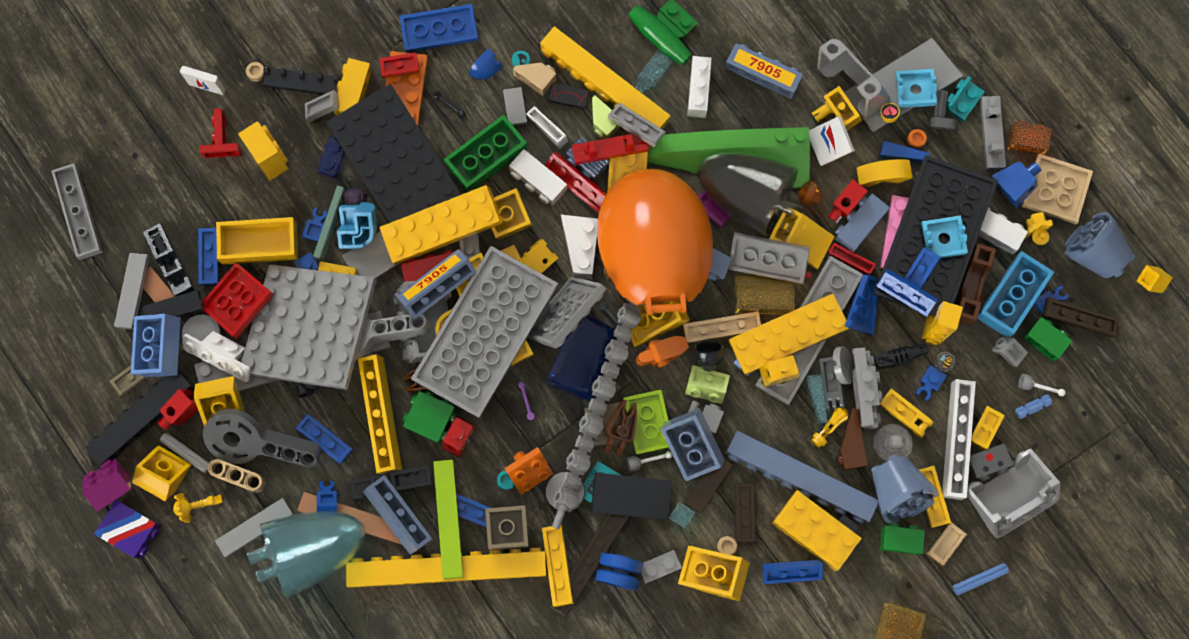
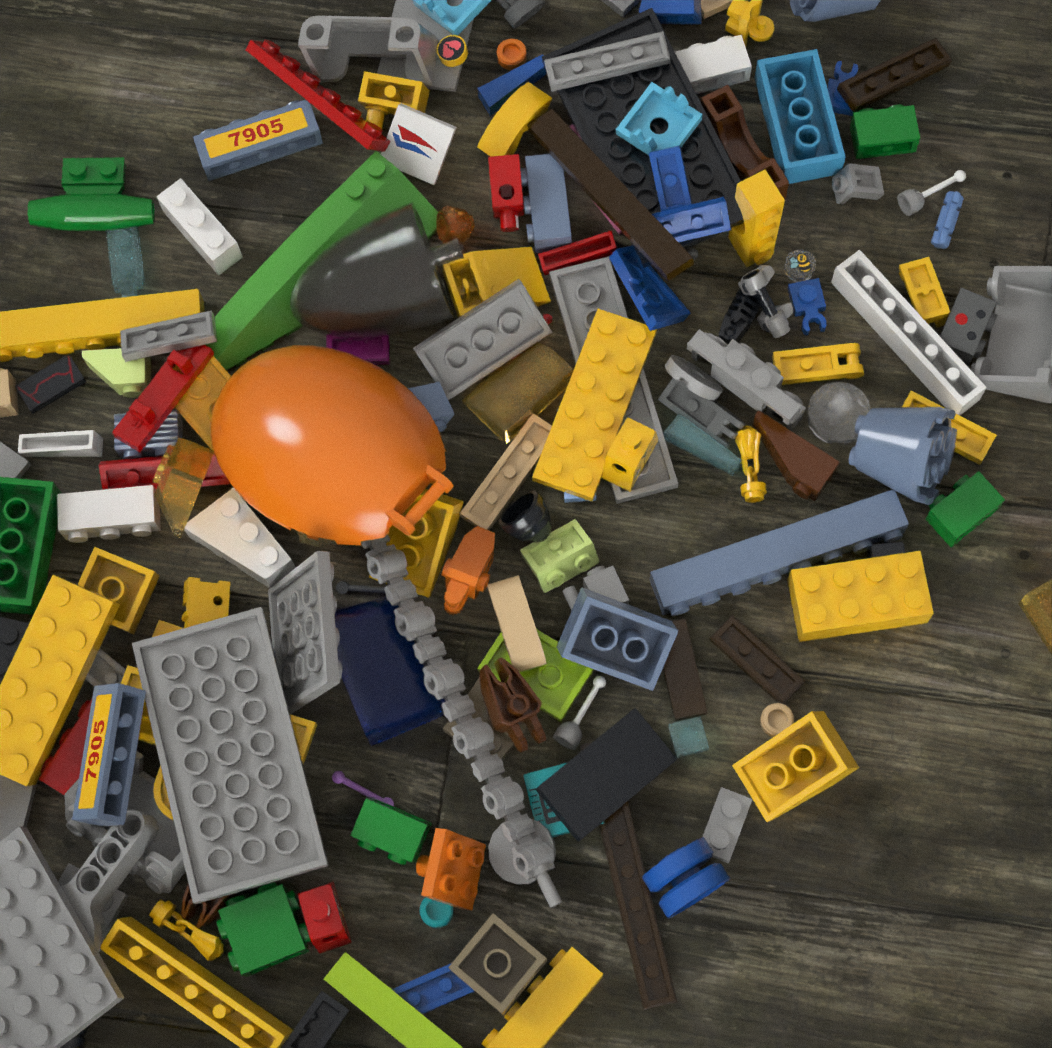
camera: 40 degrees left, 5 degrees down
yellow plate [542,525,574,607] -> none
blue plate [762,560,823,584] -> none
tan tile [927,522,967,566] -> none
none -> yellow piece [149,899,224,961]
none -> clear yellow slope [152,437,214,538]
none -> red plate [246,39,391,152]
none -> green brick [350,797,432,865]
none -> tan beam [487,575,547,672]
none -> dark brown tile [527,109,694,281]
none -> light grey tile [544,31,670,92]
none -> light grey piece [738,265,793,338]

